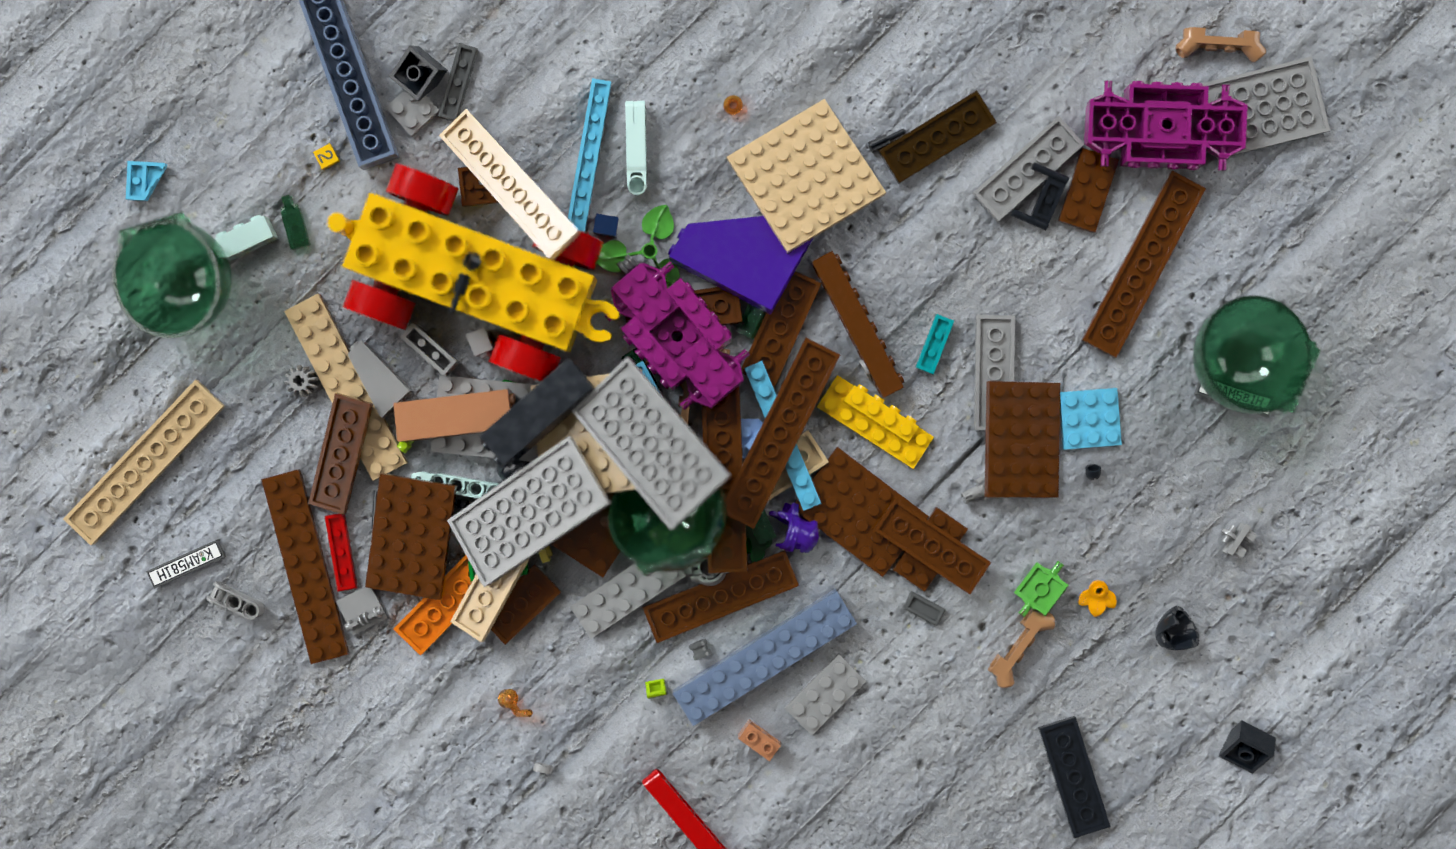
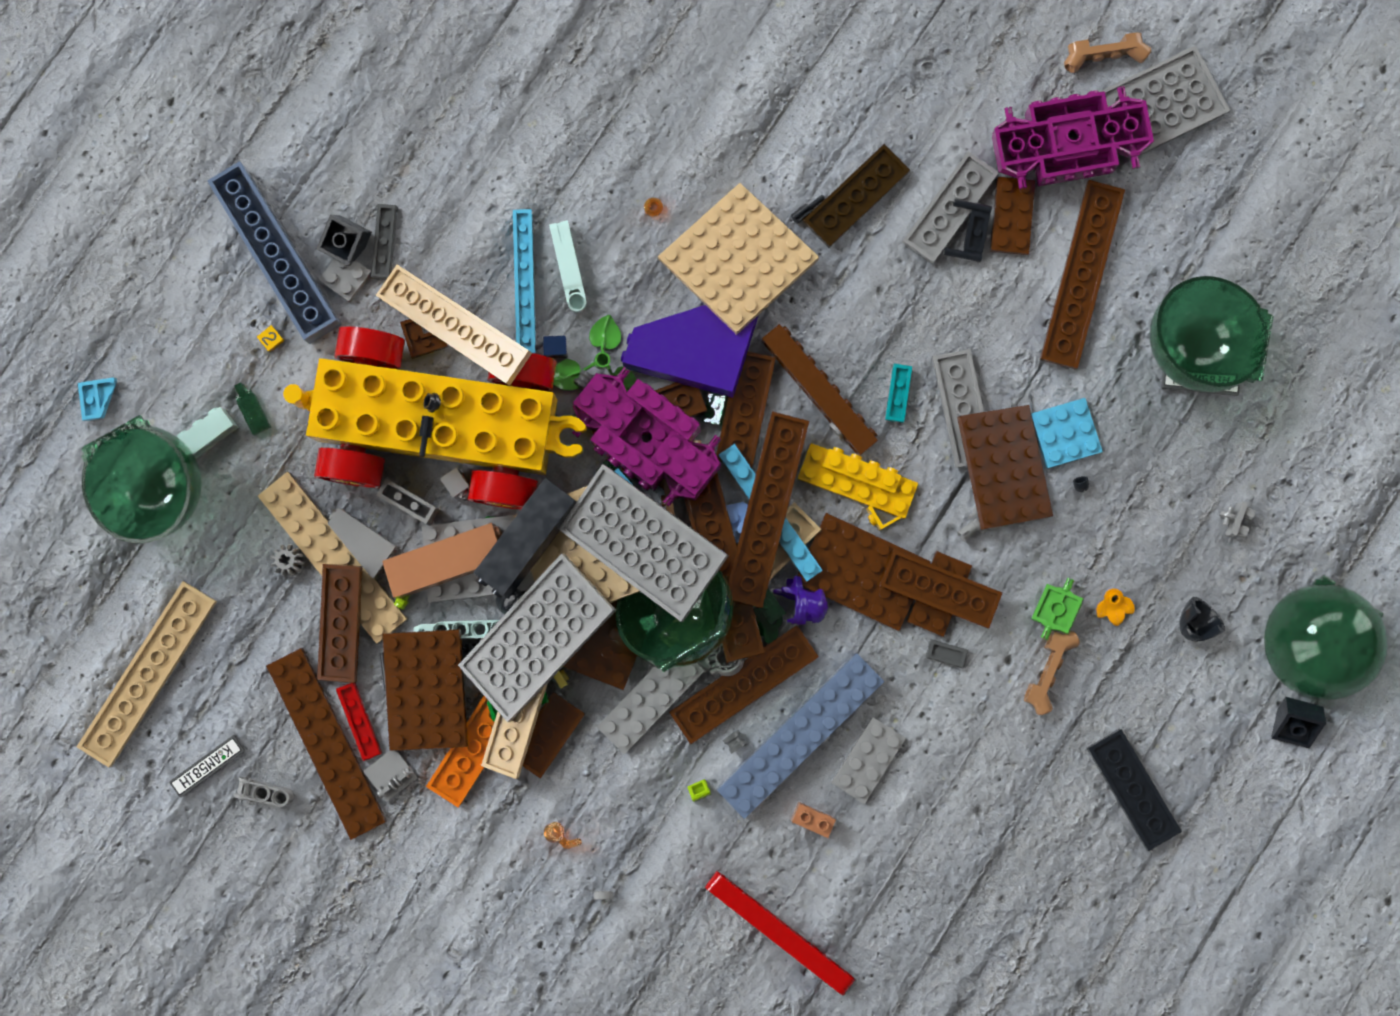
camera: 10 degrees left, 5 degrees down
none -> yellow bracket [866,506,901,531]
none -> clear green windscreen [1264,575,1388,700]

